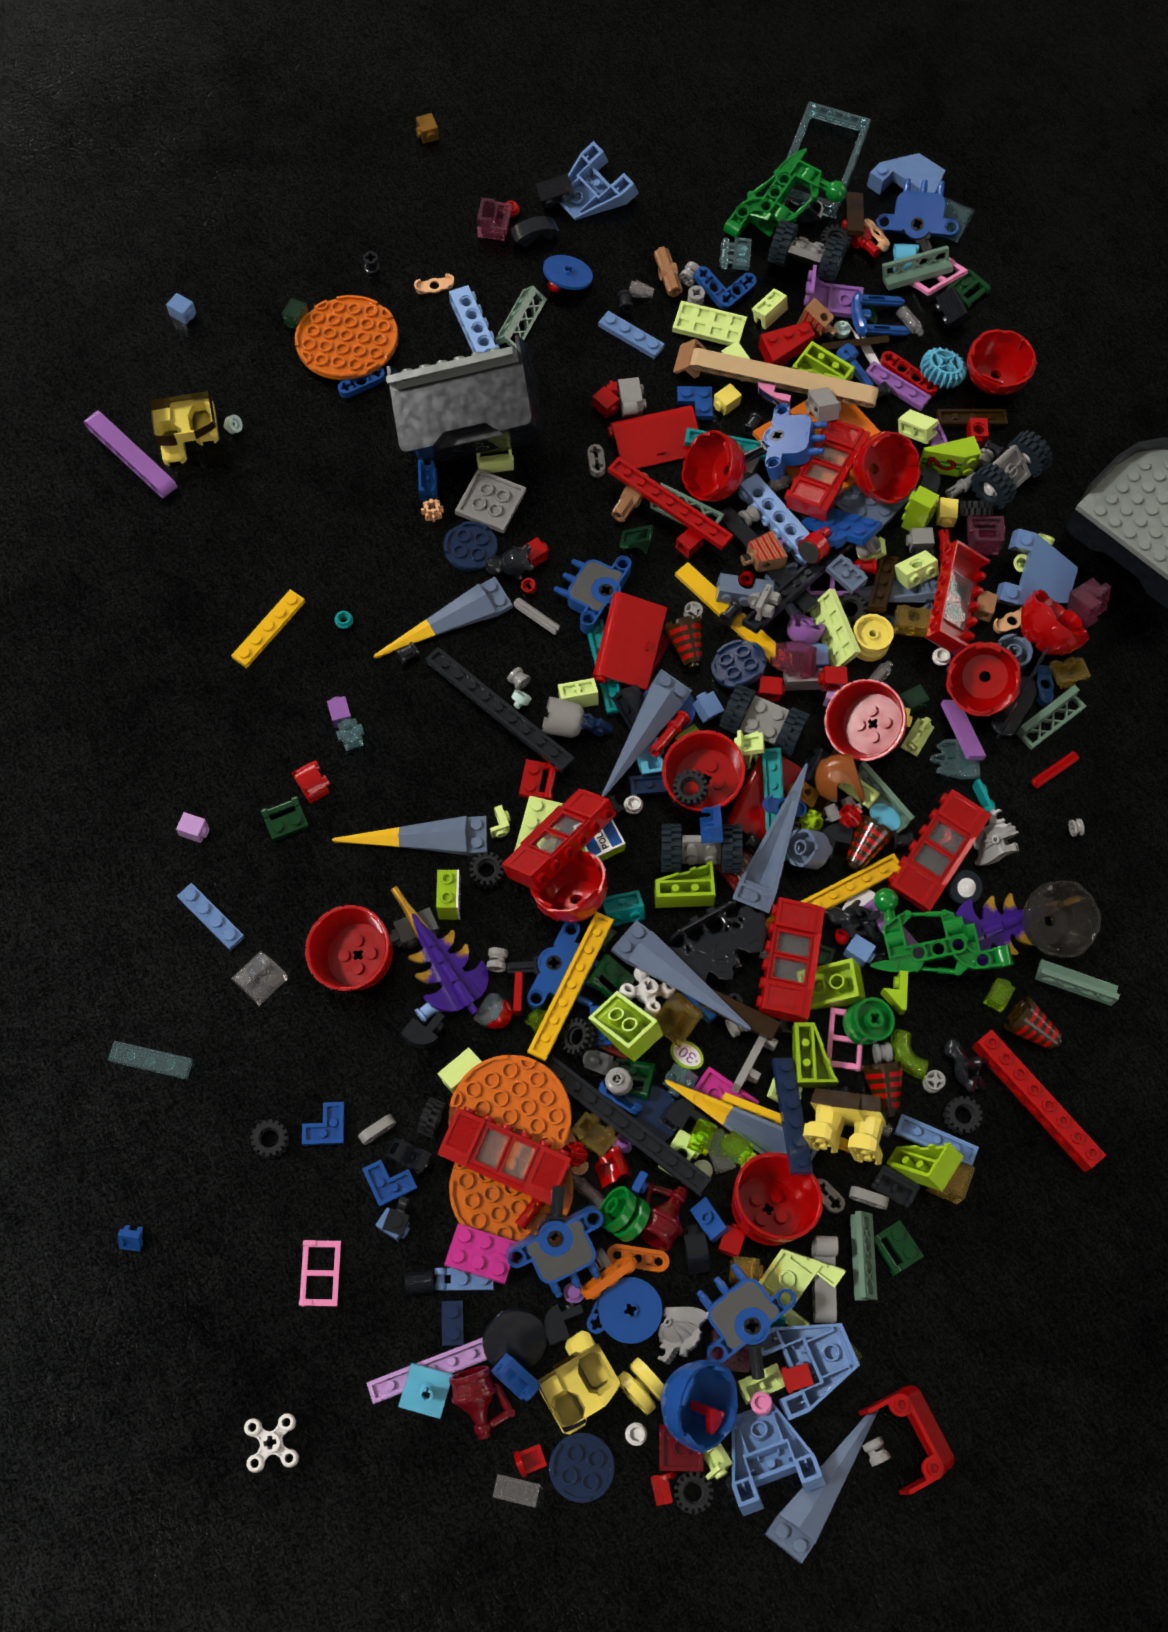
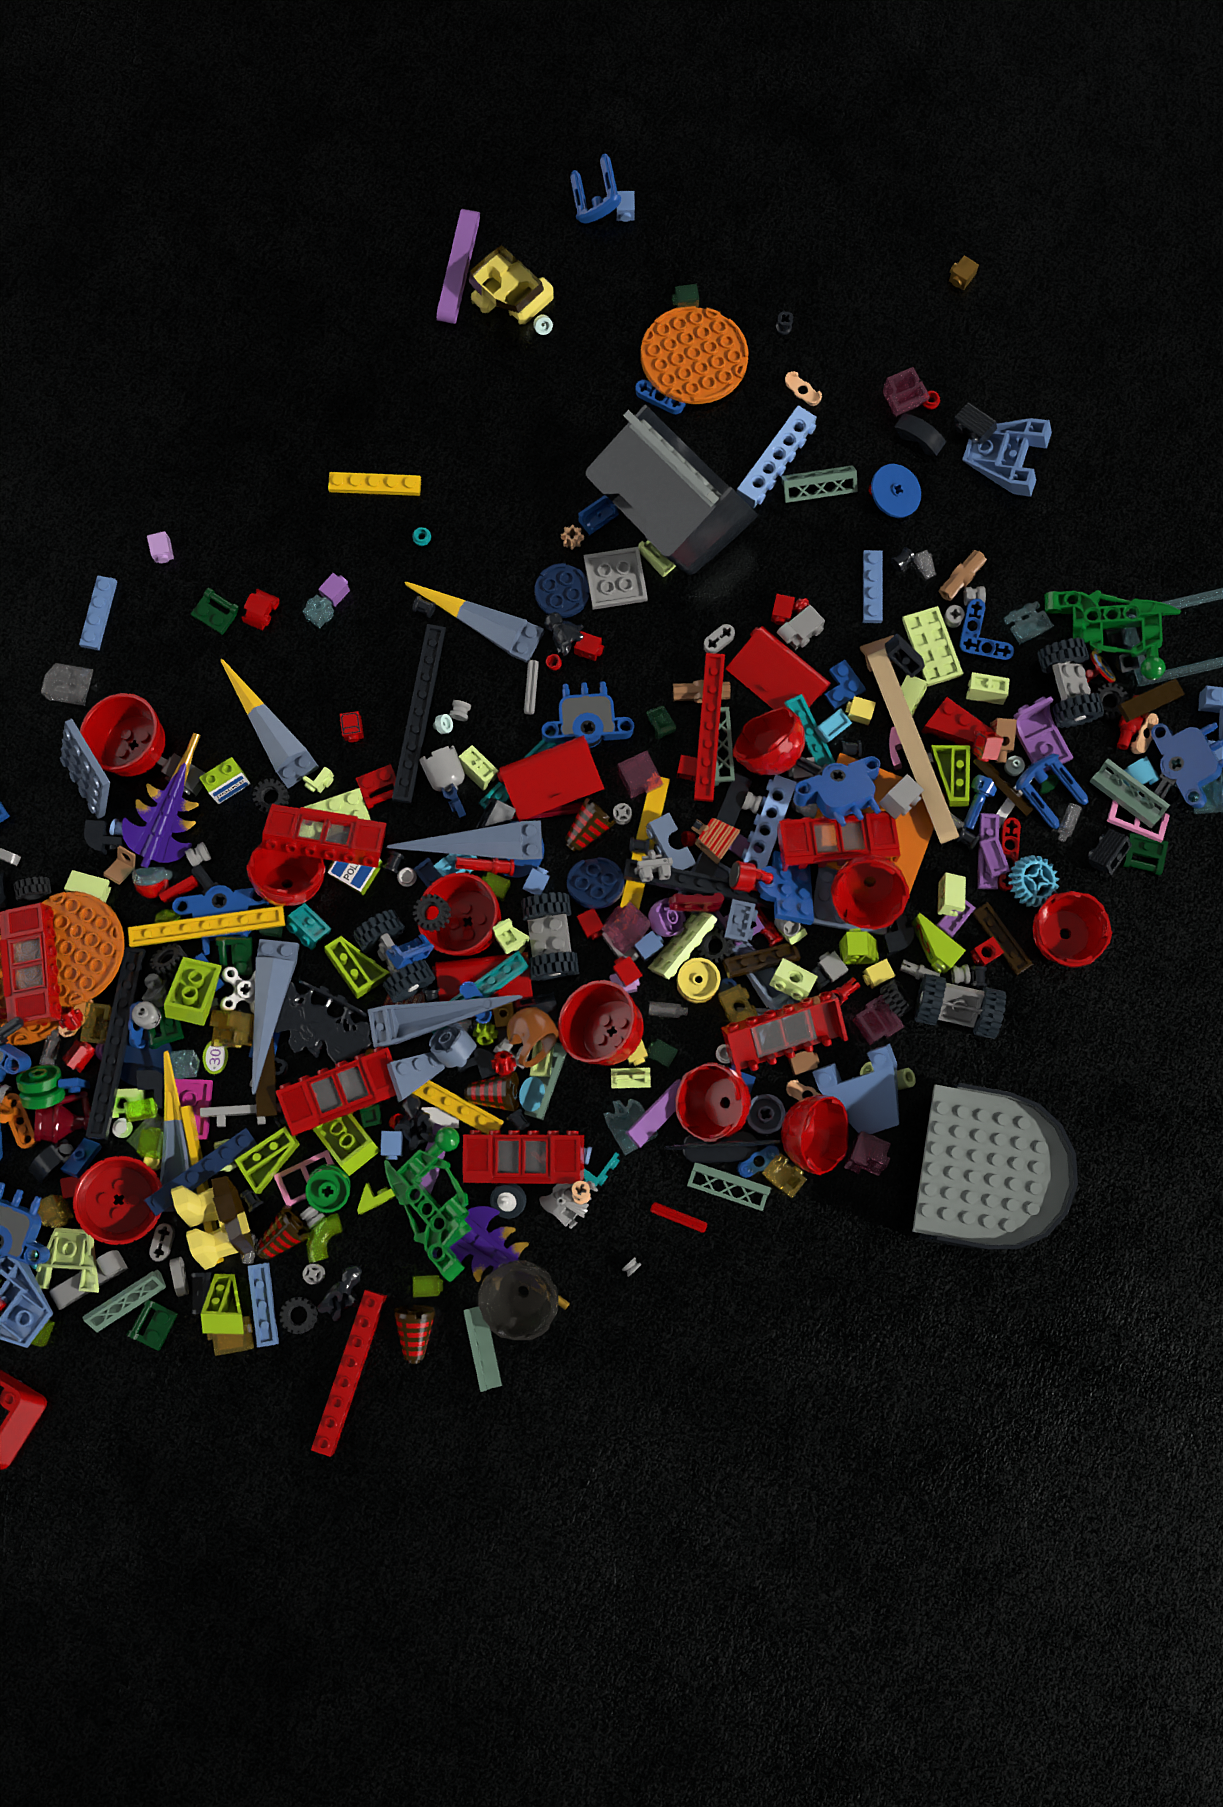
camera: 60 degrees right, 10 degrees up
none -> sand blue plate [60,719,110,818]
none -> medium nougat bracket [104,846,136,884]
none -> red brick [340,711,364,742]
none -> sand blue wing [387,1052,445,1102]
none -> blue piece [570,154,621,223]
none -> light nougat bush [572,1181,590,1205]
none -> clear pink plate [618,751,663,798]
none -> dark red plate [669,893,724,912]
none -> medium azure tile [814,708,852,744]
none -> black brick [885,634,925,678]
none -> brick [972,731,1004,762]
none -> medium lavender tile [978,836,1010,878]
none -> shield [1086,651,1116,683]

